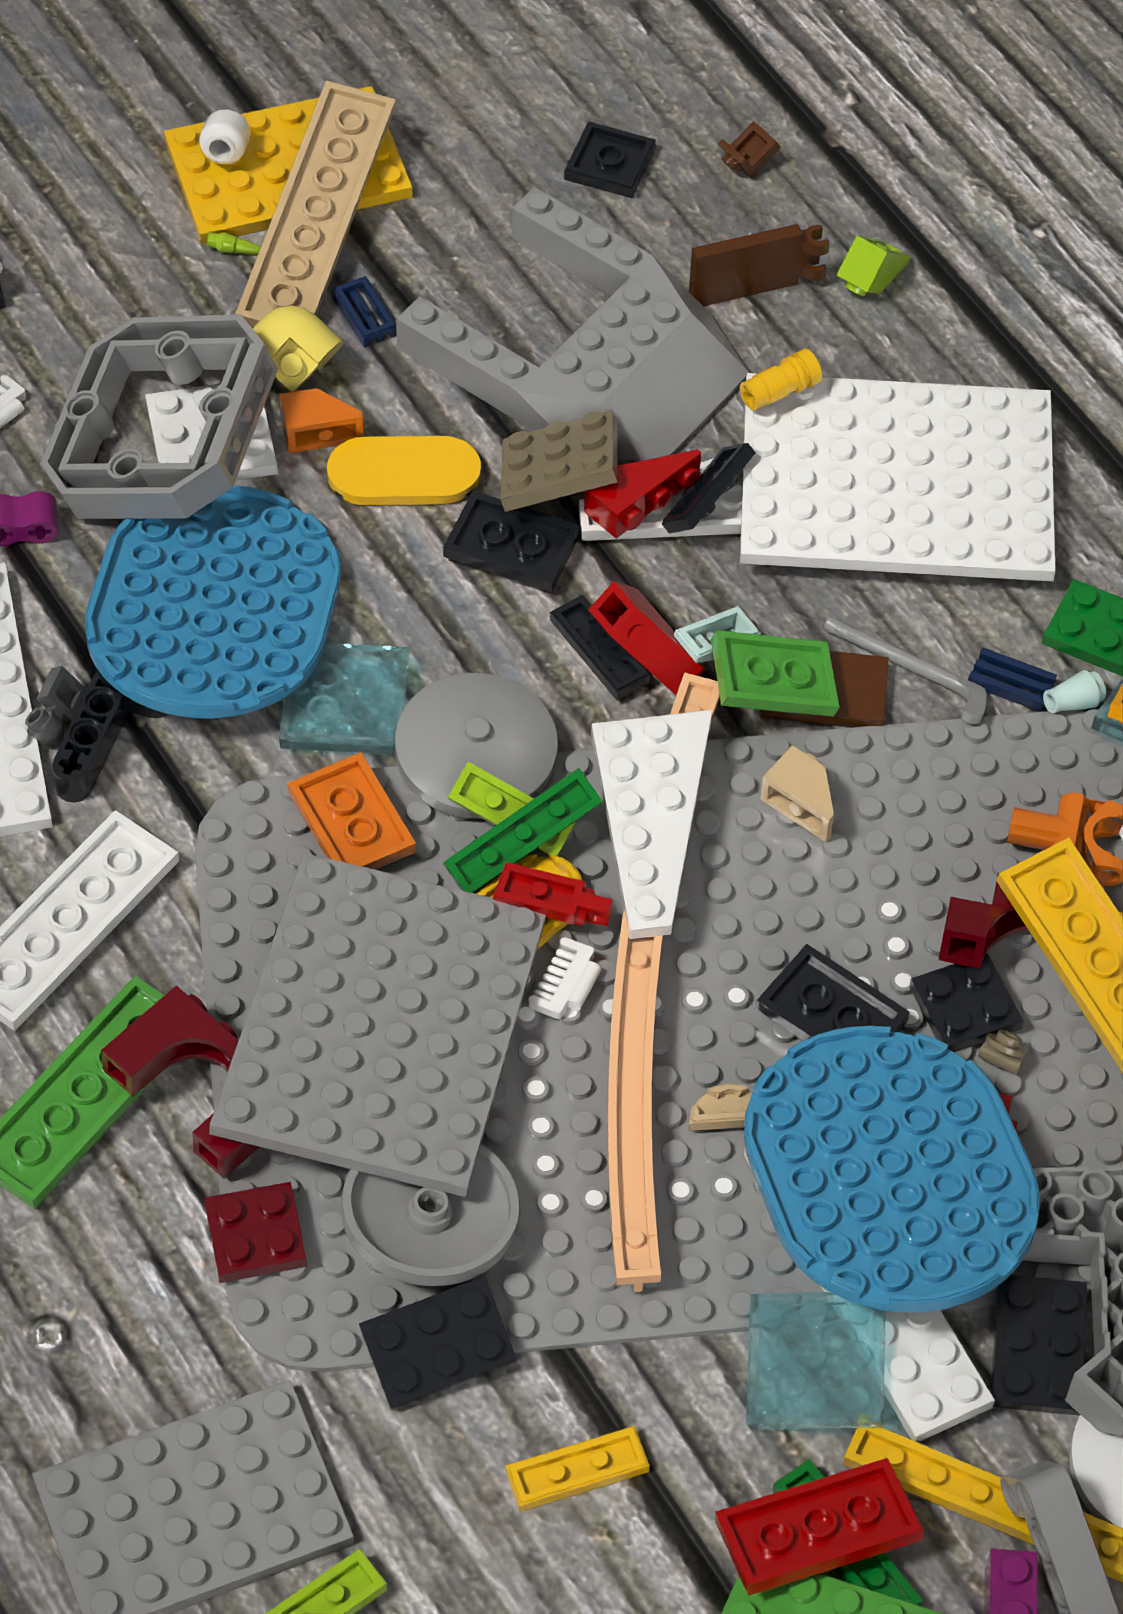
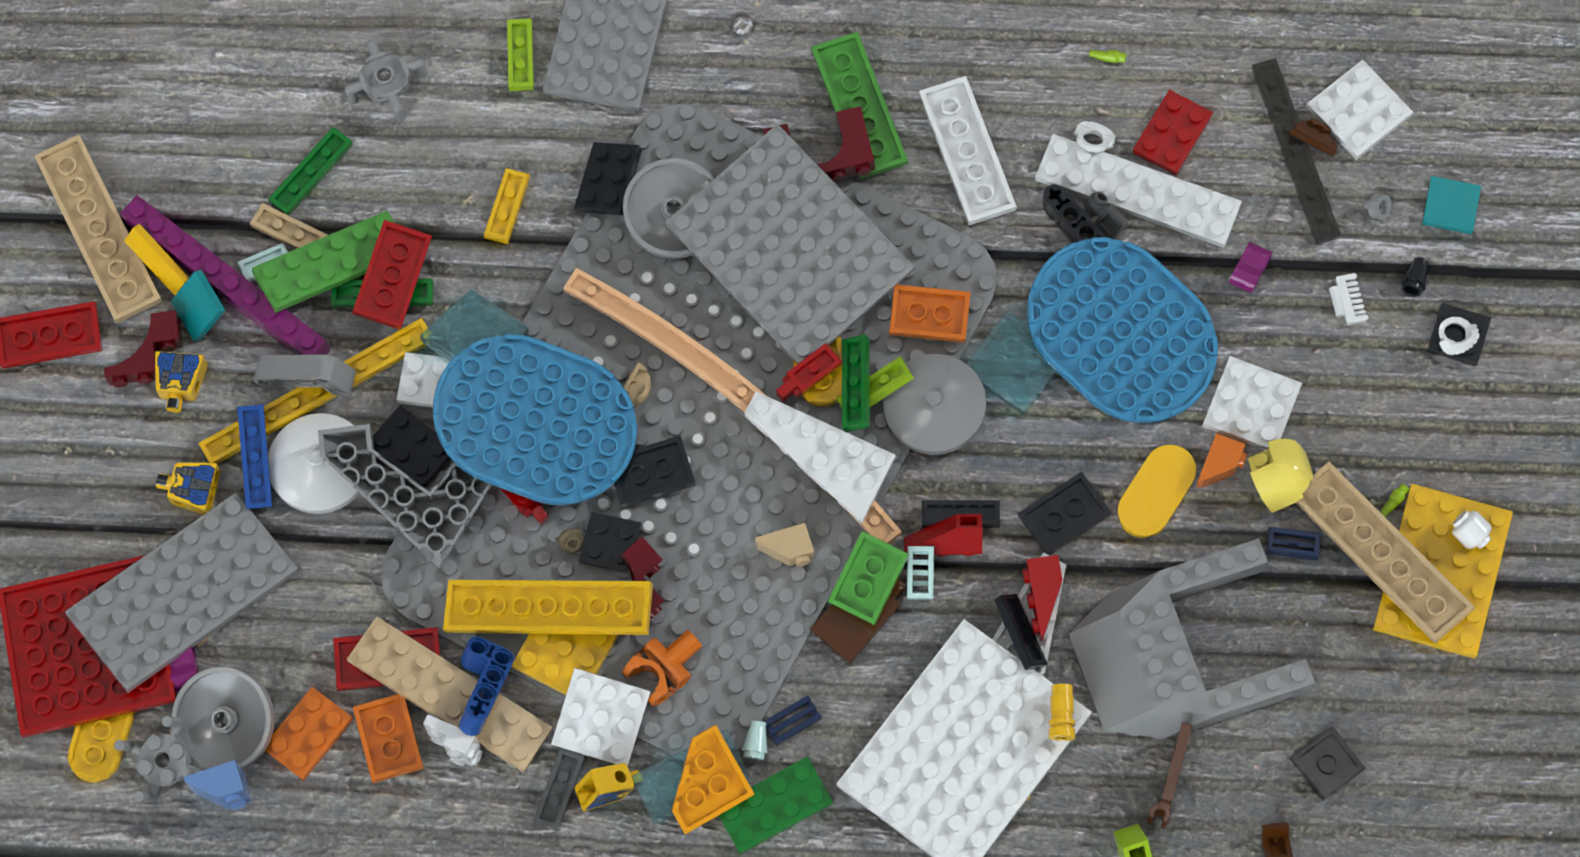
camera: 130 degrees right, 15 degrees up
light grey panel [40,314,278,519] -> none
dark red plate [204,1181,307,1283] -> none
dark tan plate [500,410,617,512] -> none
white piece [528,937,602,1019] -> none
light grey piece [823,616,986,724] -> none

